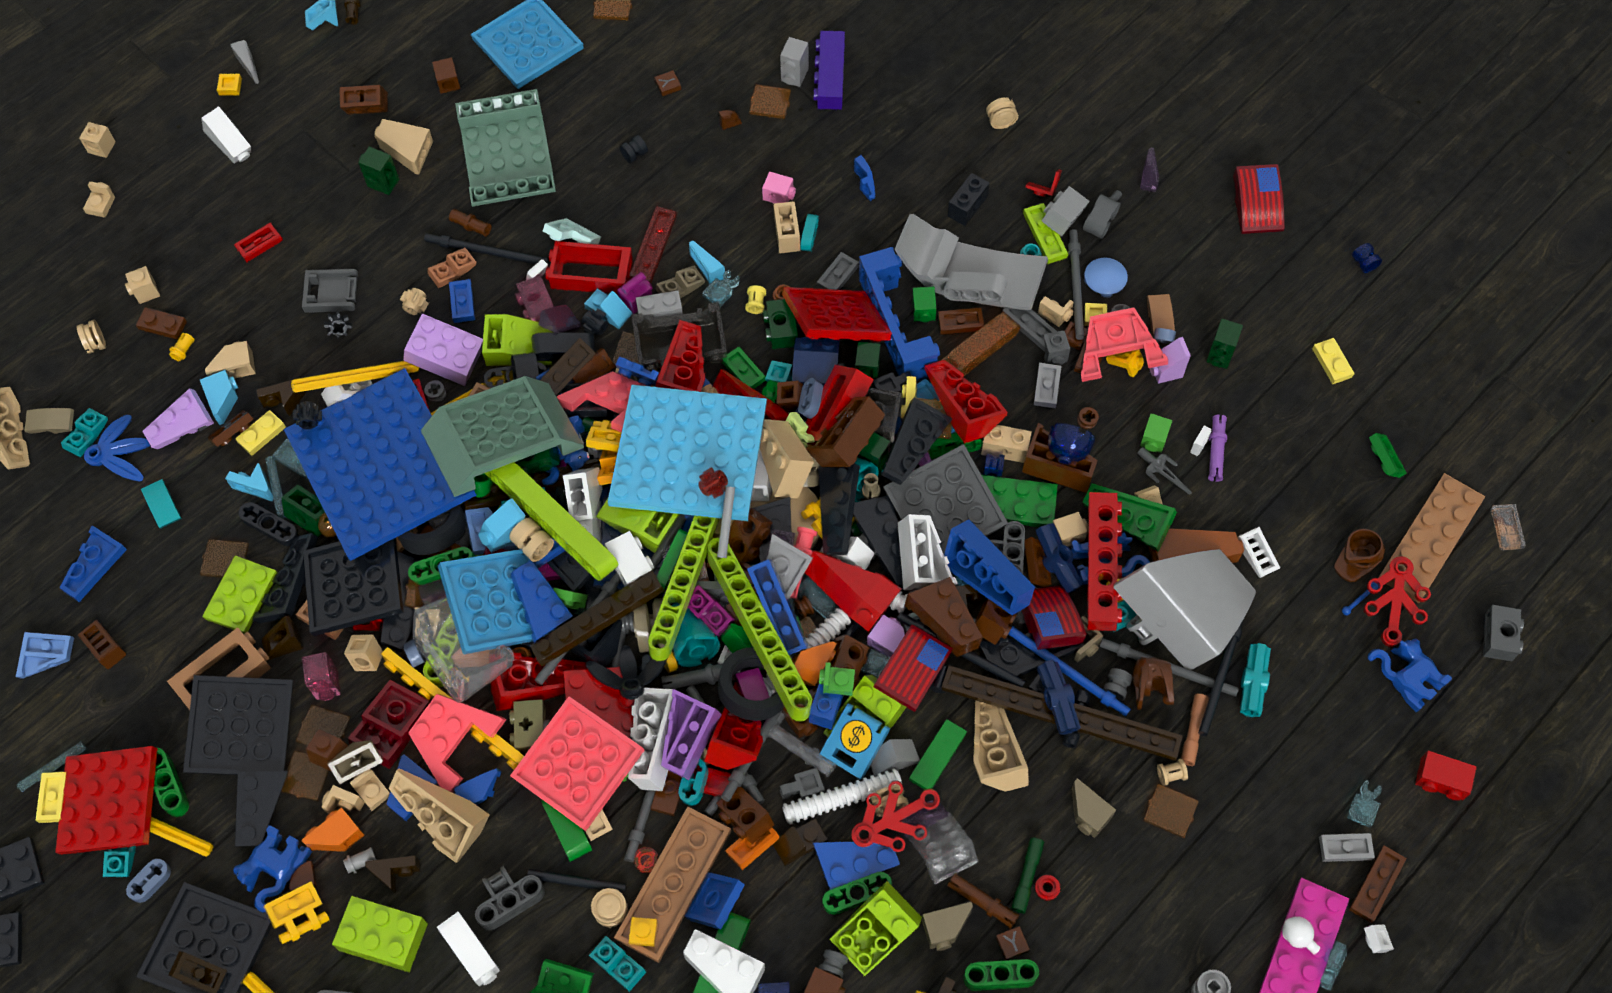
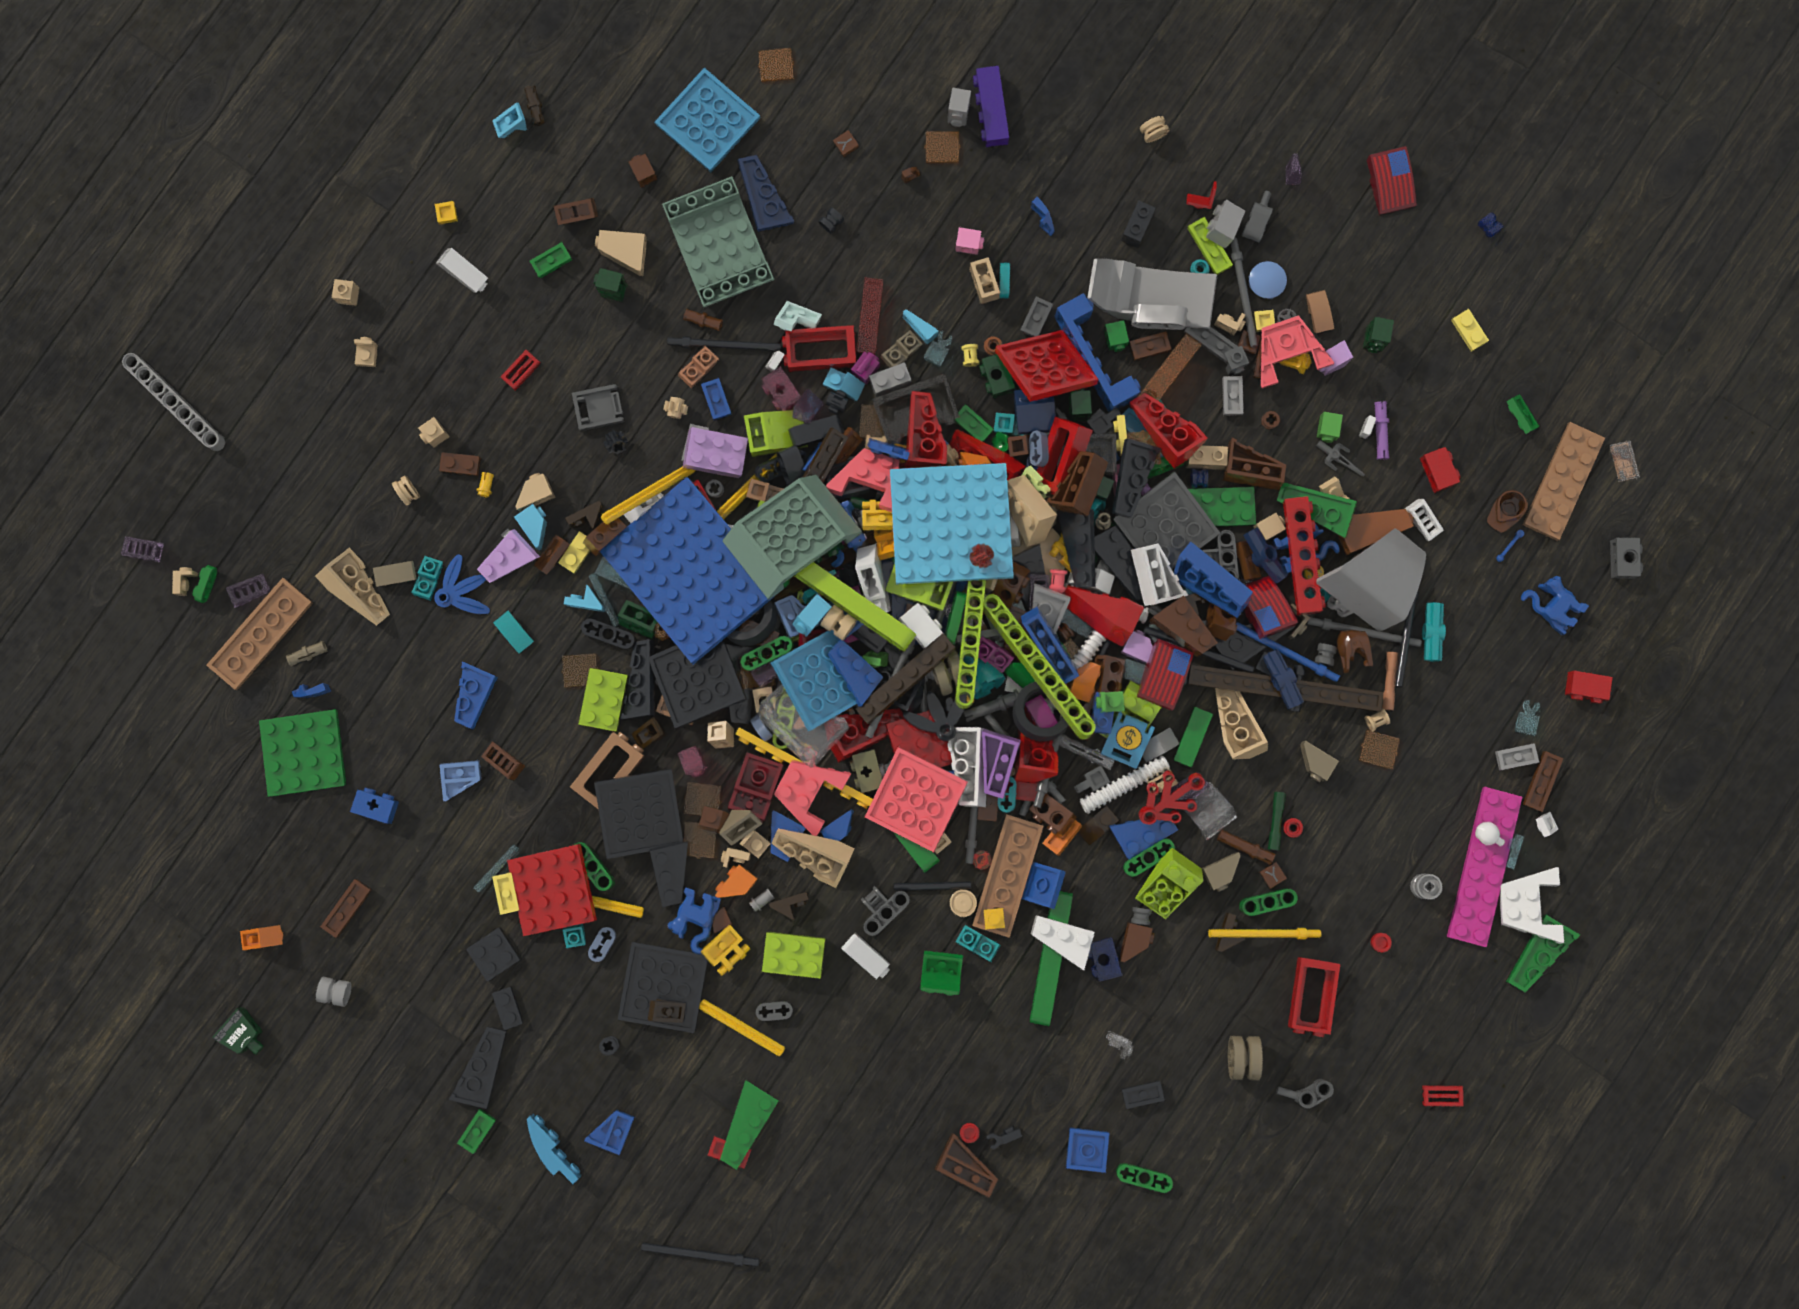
camera: 10 degrees left, 20 degrees up
light grey slope [230,40,259,84] -> none
black gear [293,401,322,429] -> none
light grey bar [717,486,735,558] -> none
clear blue cylinder [1047,423,1095,465] -> none
sand blue beam [1153,328,1176,344] -> none
red plant [1364,556,1431,647] -> none
none -> green plate [530,242,572,278]
none -> reddish brown brick [583,518,627,556]
none -> dark blue wing [738,155,794,232]
none -> red brick [1420,447,1460,493]

